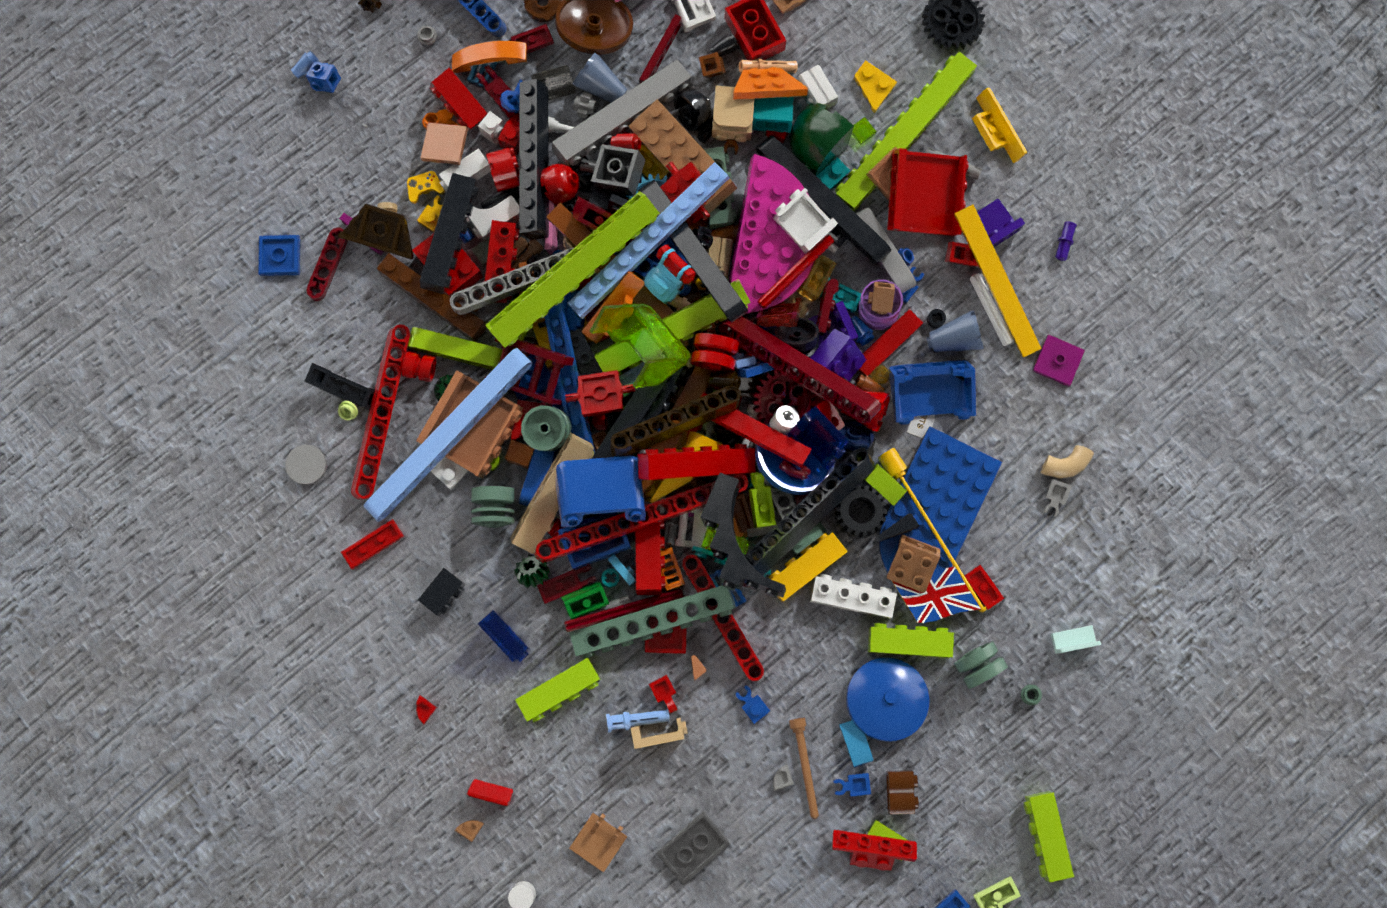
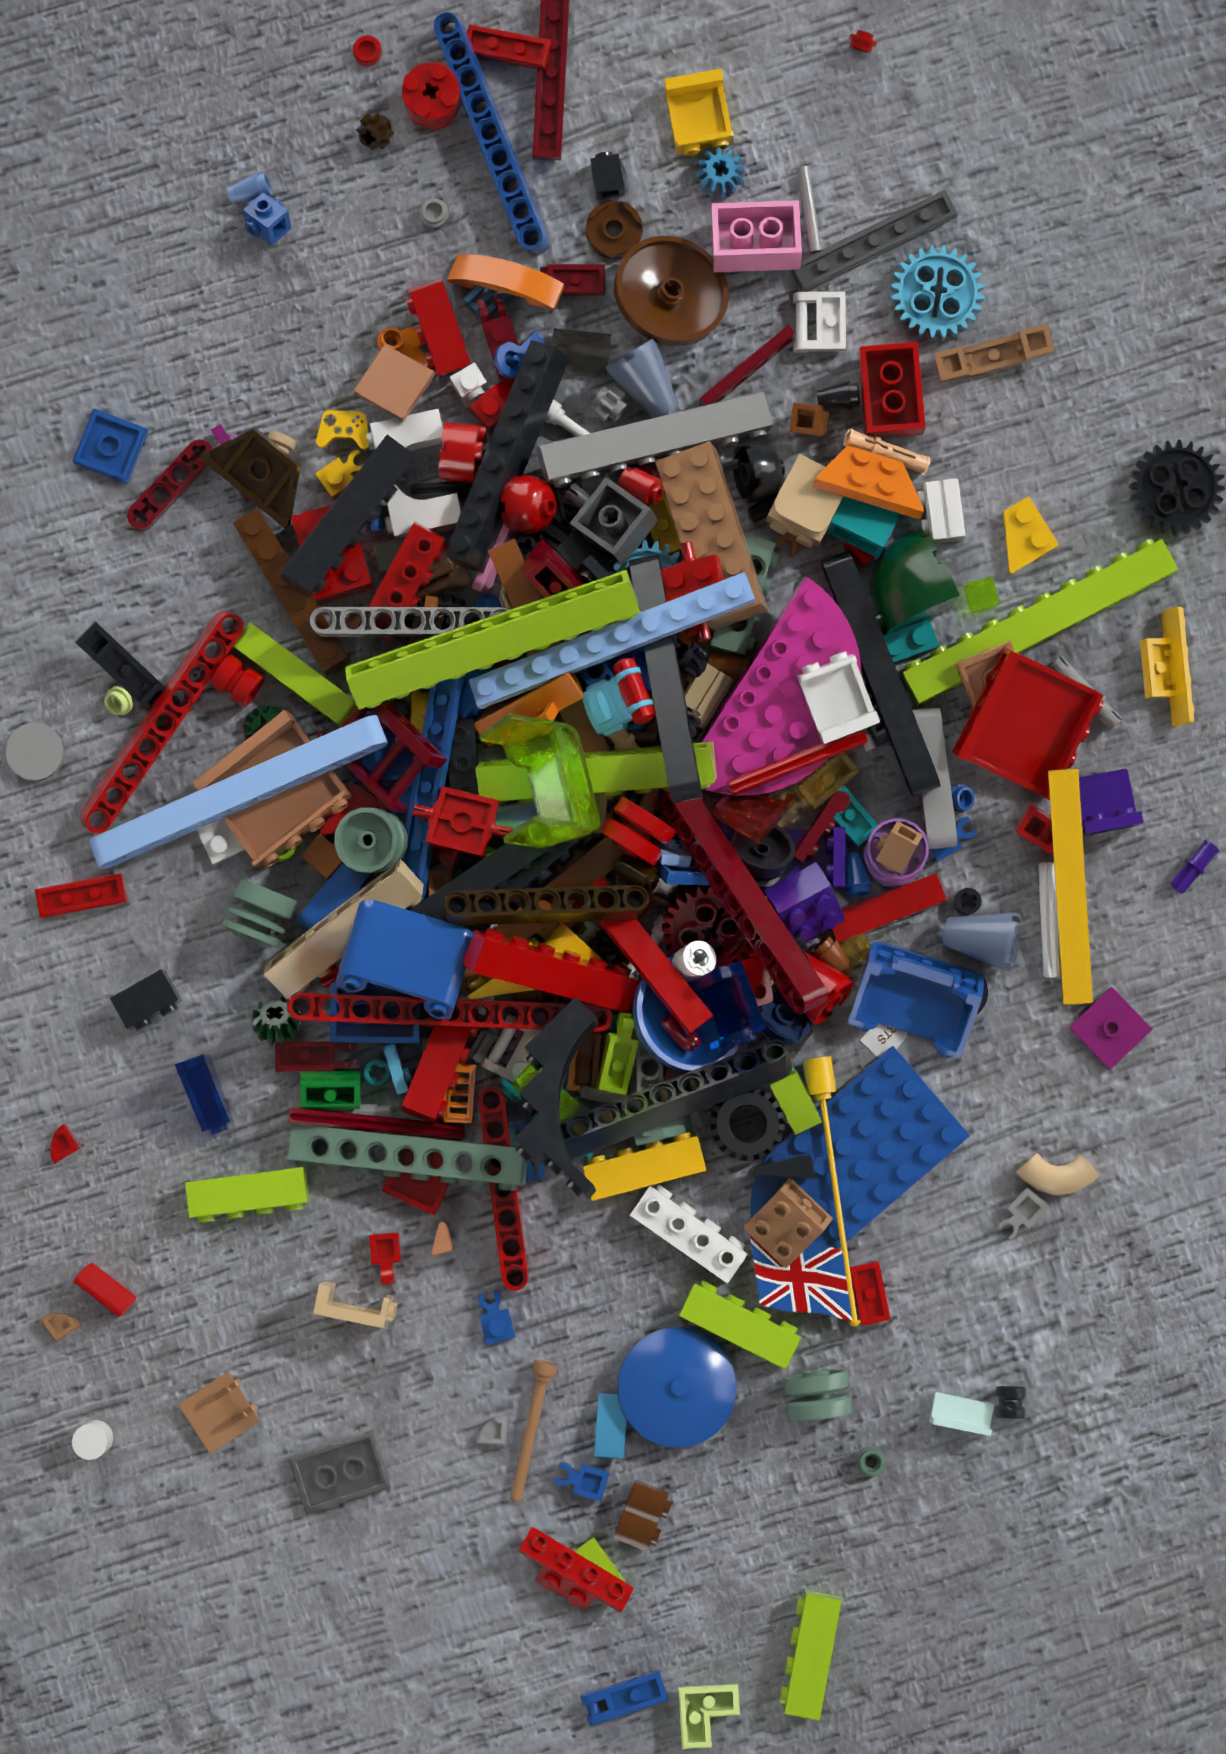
camera: 30 degrees right, 5 degrees up
light blue pin [606,709,670,733] -> none
none -> black wheel [995,1386,1026,1419]

